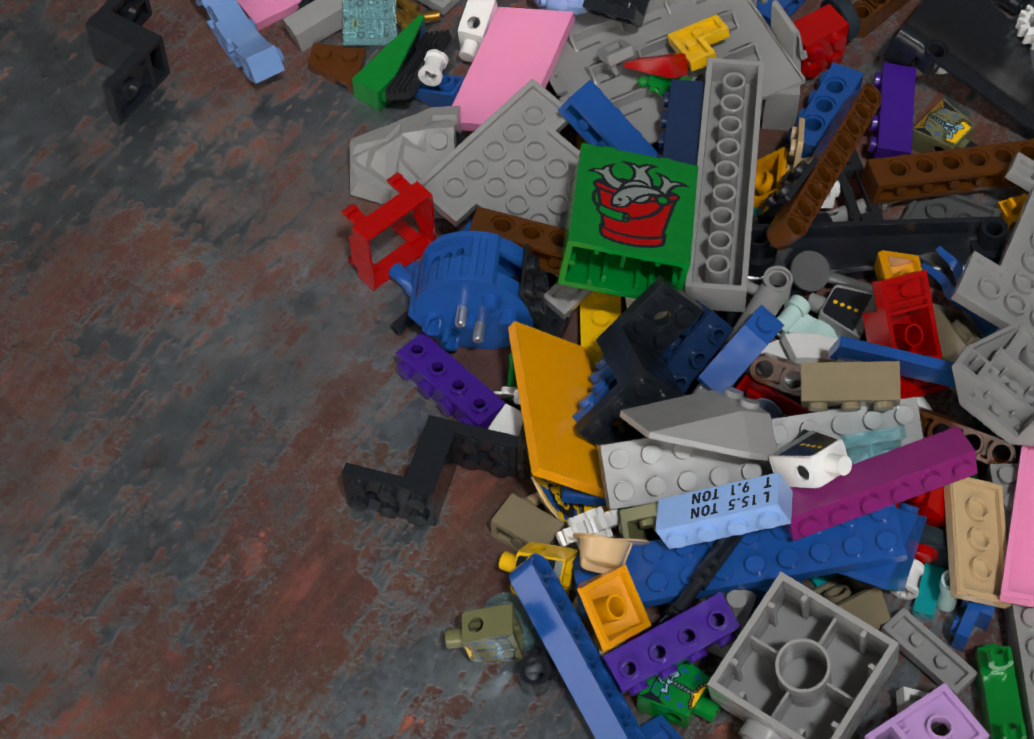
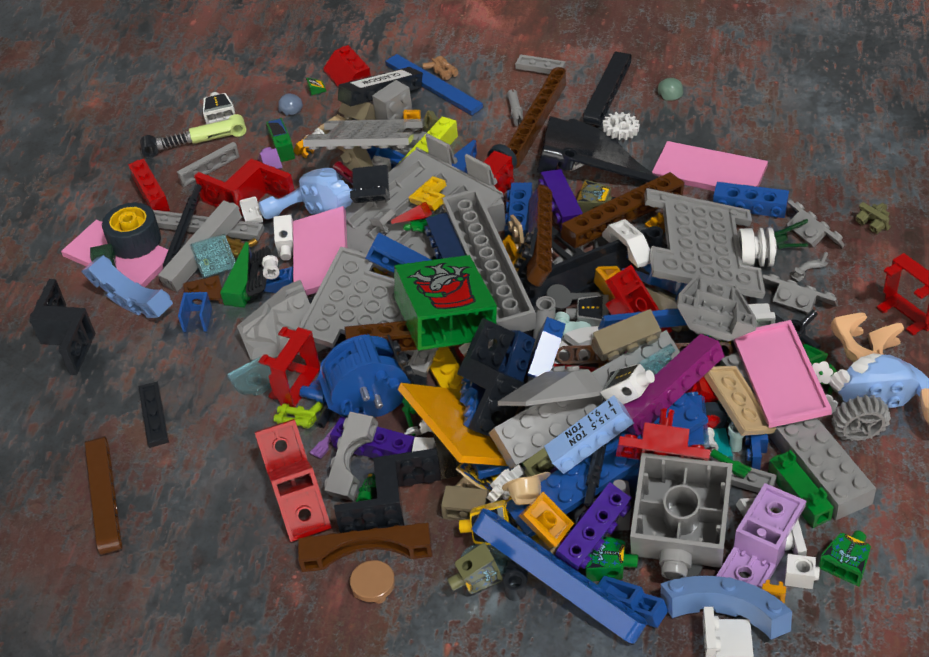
camera: 20 degrees left, 10 degrees down
none -> reddish brown beam [85,436,122,555]
none -> black tile [138,381,169,448]
none -> blue piece [178,292,212,332]
none -> clear light blue tile [227,356,271,396]
none -> bracket [254,419,331,542]
none -> lime piece [274,402,323,429]
none -> reddish brown arch [298,523,432,572]
none -> medium lavender piece [310,425,335,459]
none -> light grey arch [324,412,378,501]
none -> medium nougat tile [350,560,395,604]
none -> green piece [356,473,376,502]
none -> white slope [602,219,651,268]
none -> red brick [616,408,710,461]
none -> green piece [710,449,752,479]

